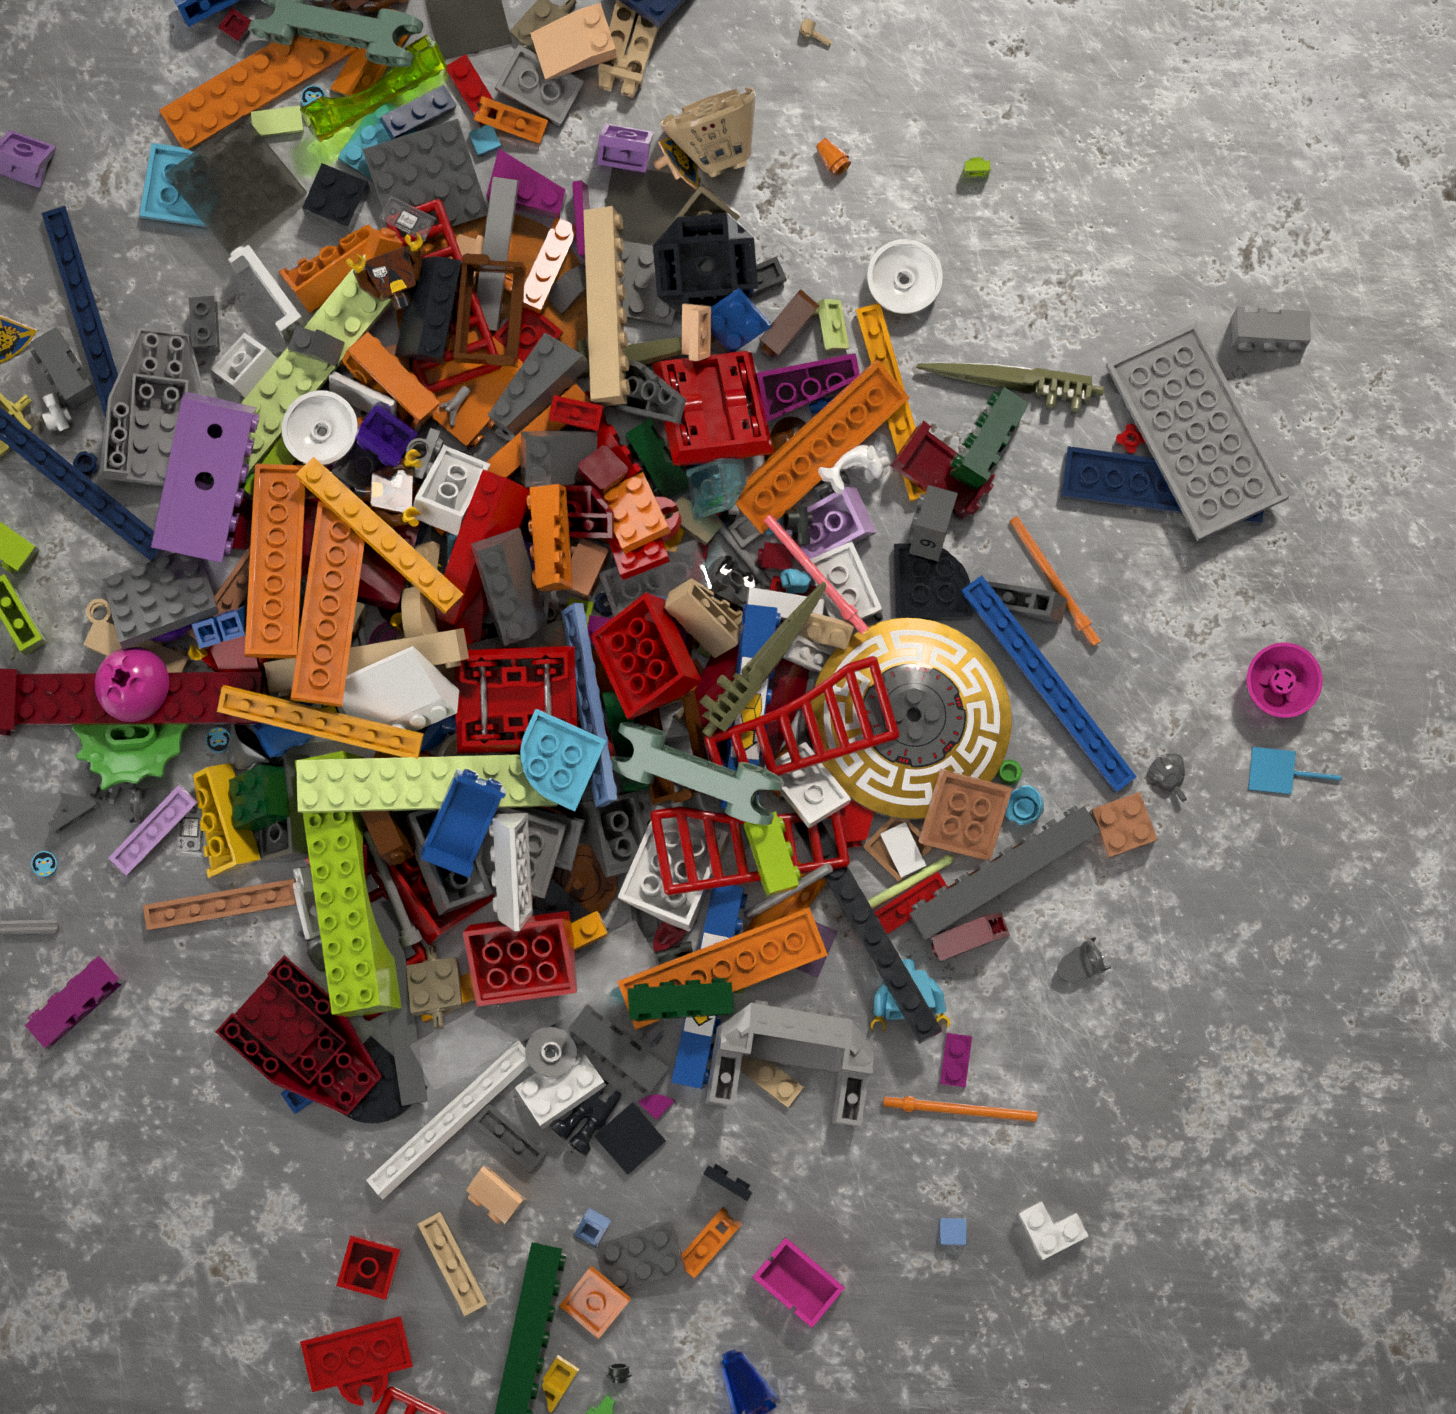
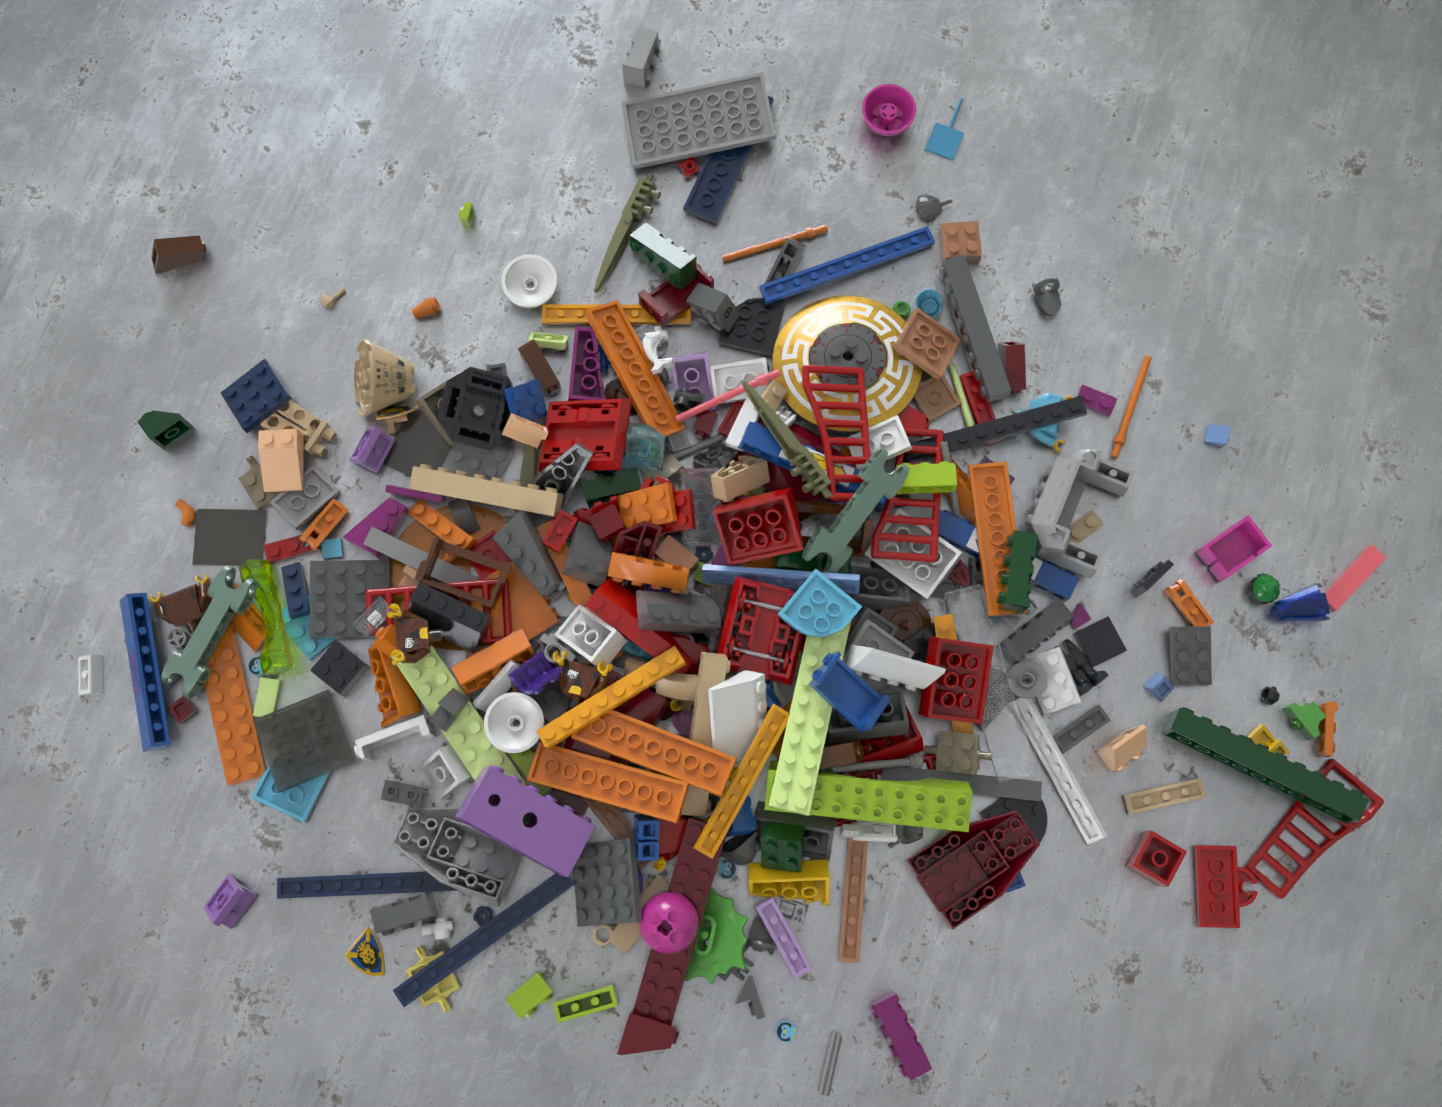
camera: 75 degrees left, 5 degrees down
light grey bar [440,386,471,426] -> none
orange plate [559,1266,631,1339] -> none
medium azure arm [780,569,812,594] -> none
white sticker [880,822,926,877] -> none
white brick [1017,1202,1089,1260] -> none
none -> green piece [1248,573,1280,605]

